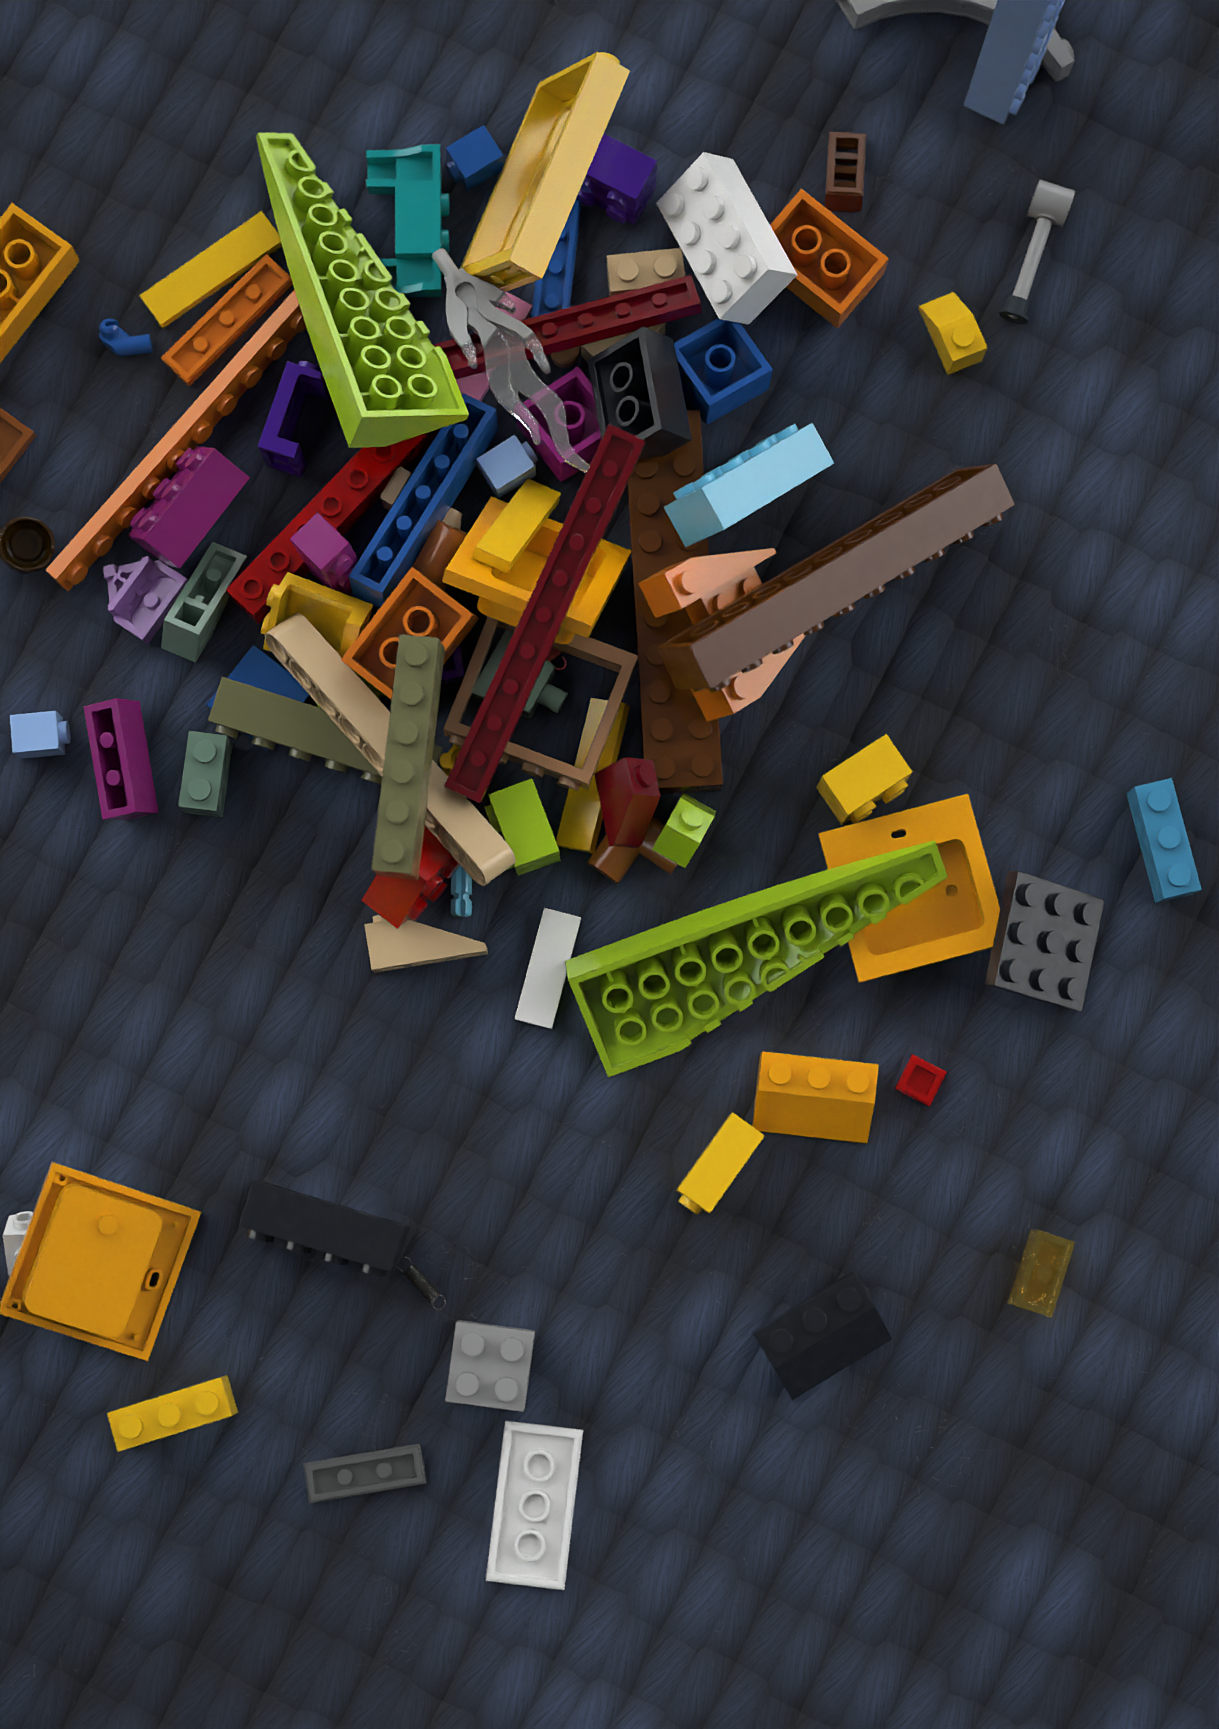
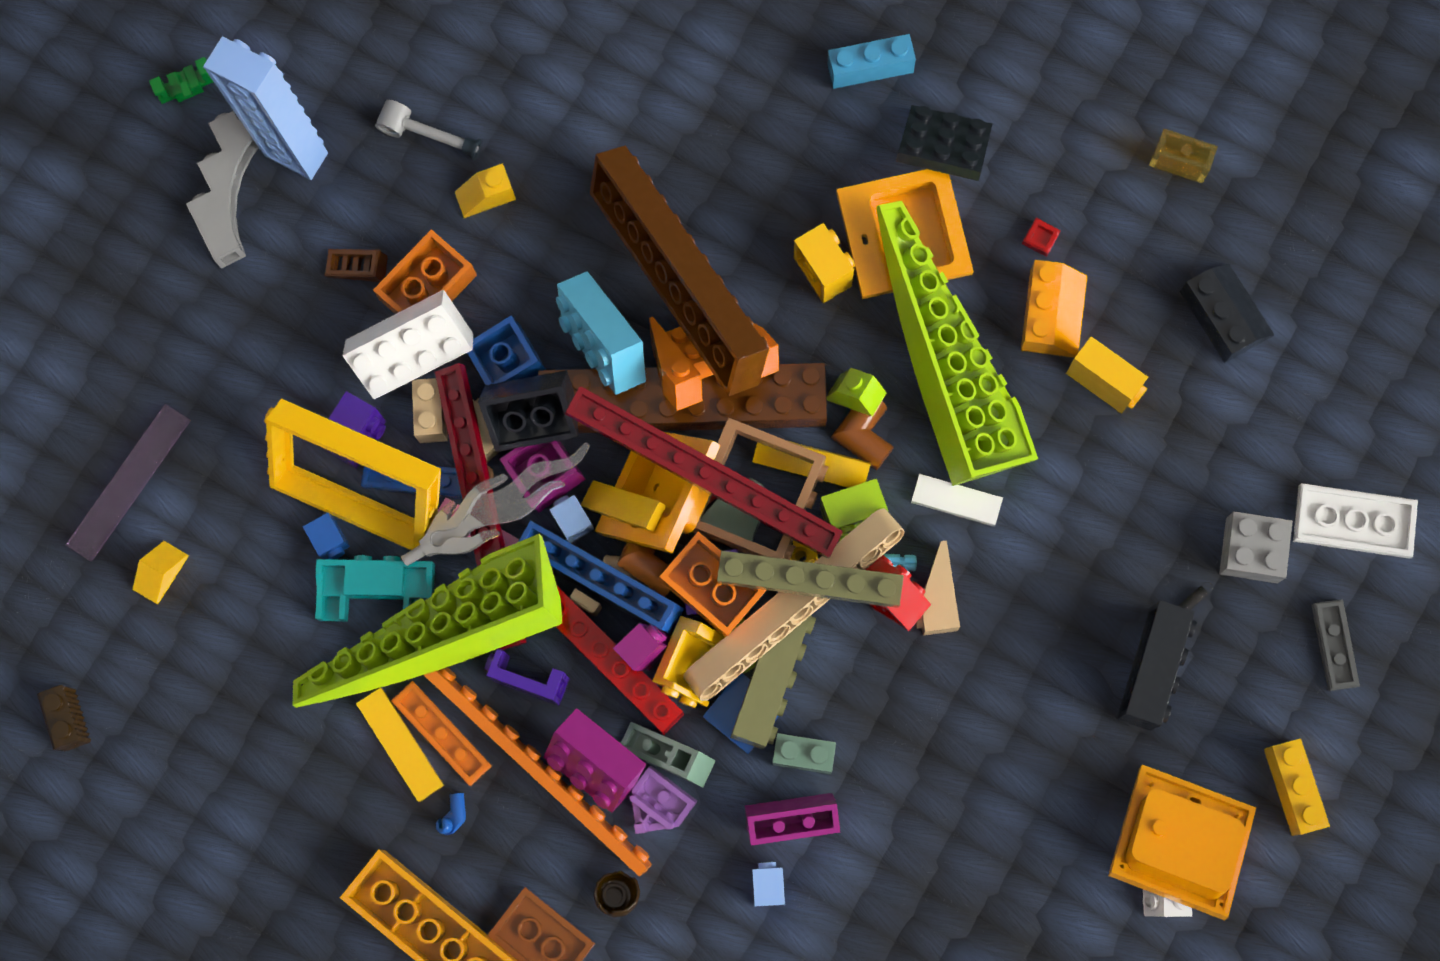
camera: 80 degrees left, 5 degrees down
dark red slope [594,757,660,848] -> none

